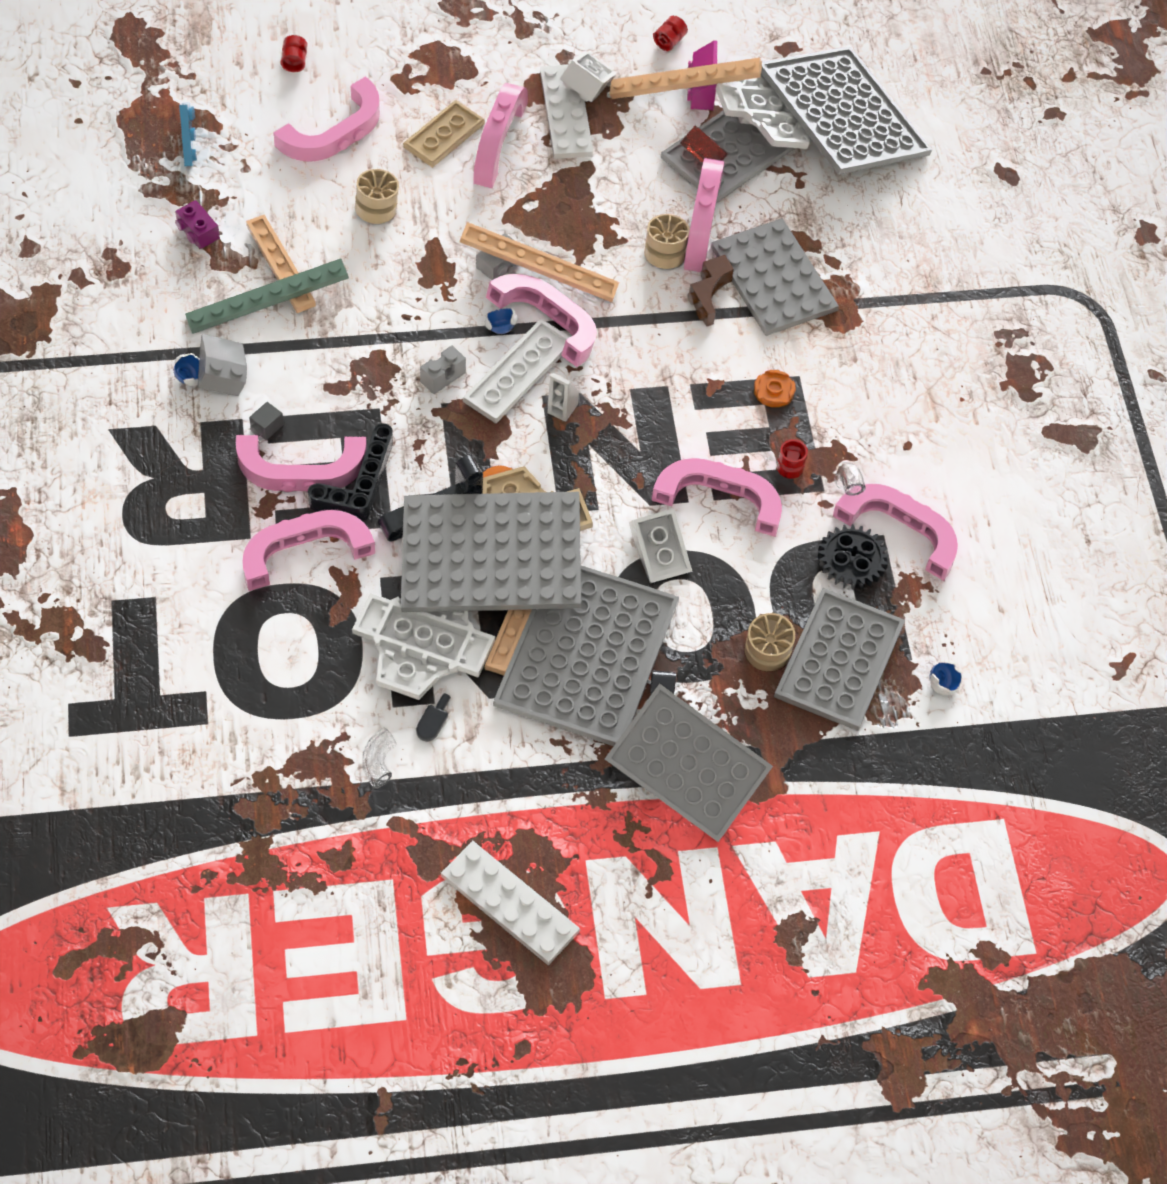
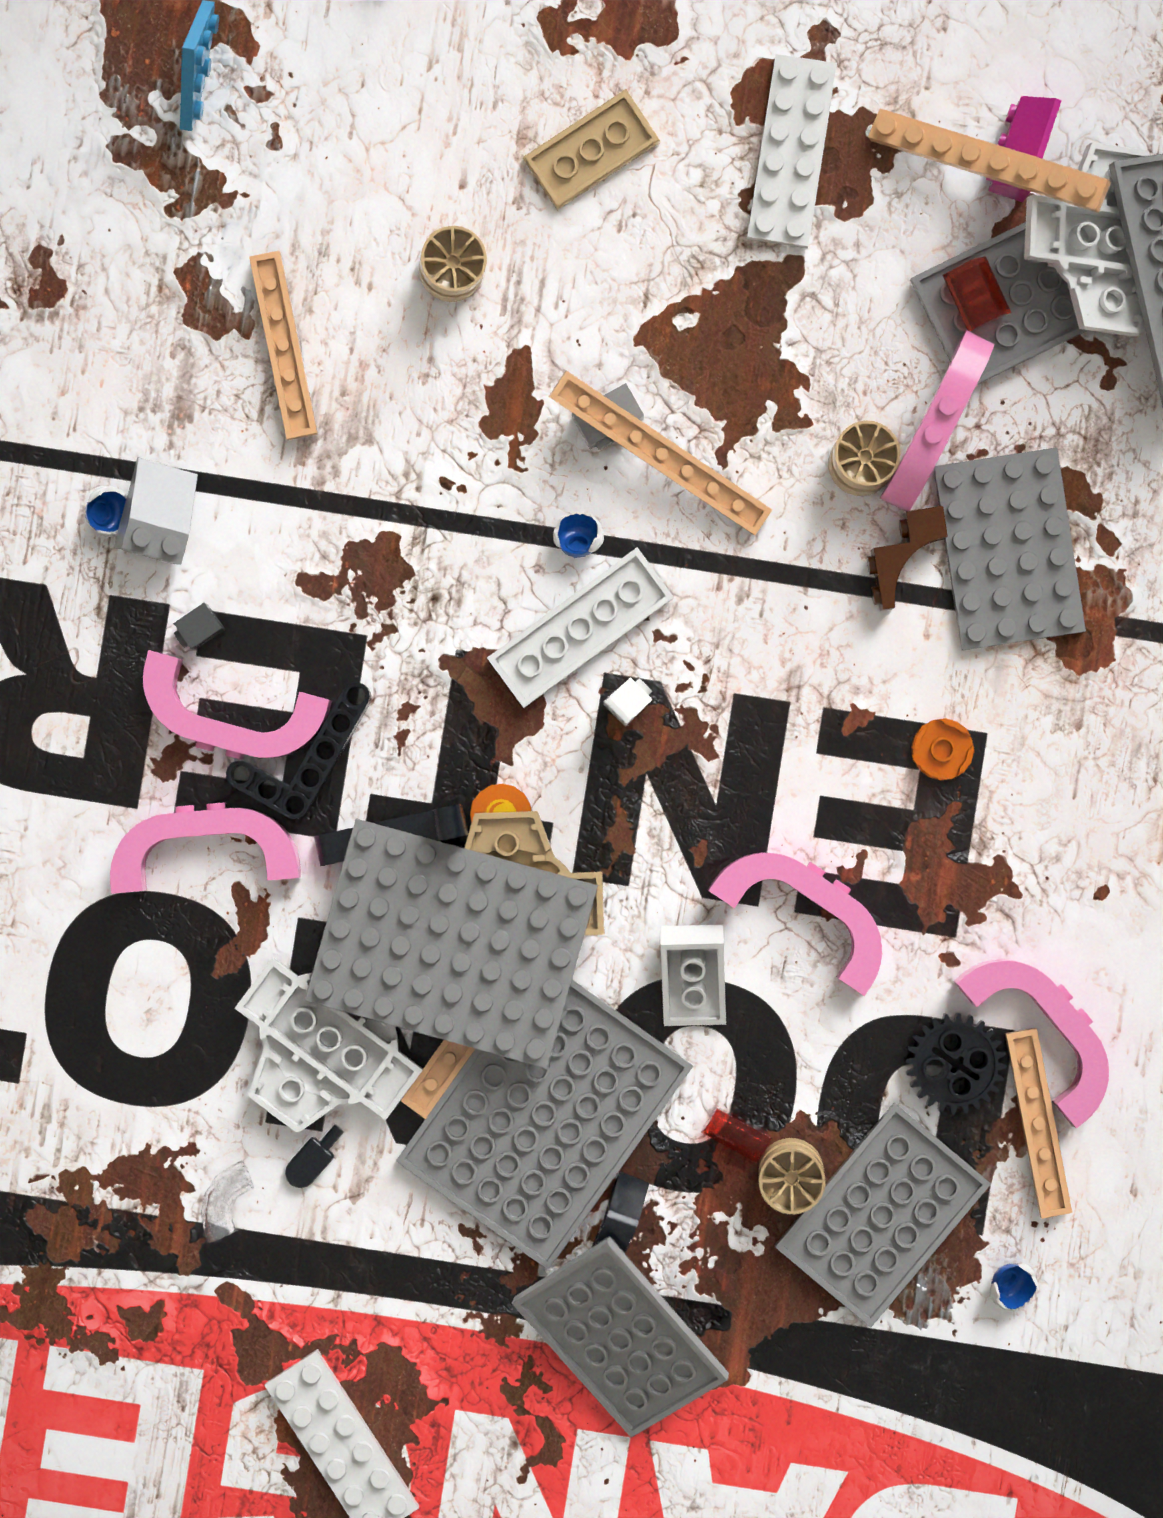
camera: 20 degrees right, 30 degrees up
magenta brick [175,200,220,250] -> none
sand green plate [185,258,349,334] -> none
bright pink arch [273,76,380,162] -> none
light grey brick [420,345,466,395] -> none
bright pink arch [473,83,528,188] -> none
bright pink arch [486,274,596,367] -> none
white slope [560,51,617,102] -> none
red wheel [653,15,688,51] -> none
red wheel [777,439,808,479] -> none
clear cylinder [834,463,866,496] -> none
none -> clear red brick [701,1105,772,1163]
none -> light nougat plate [1005,1028,1072,1219]

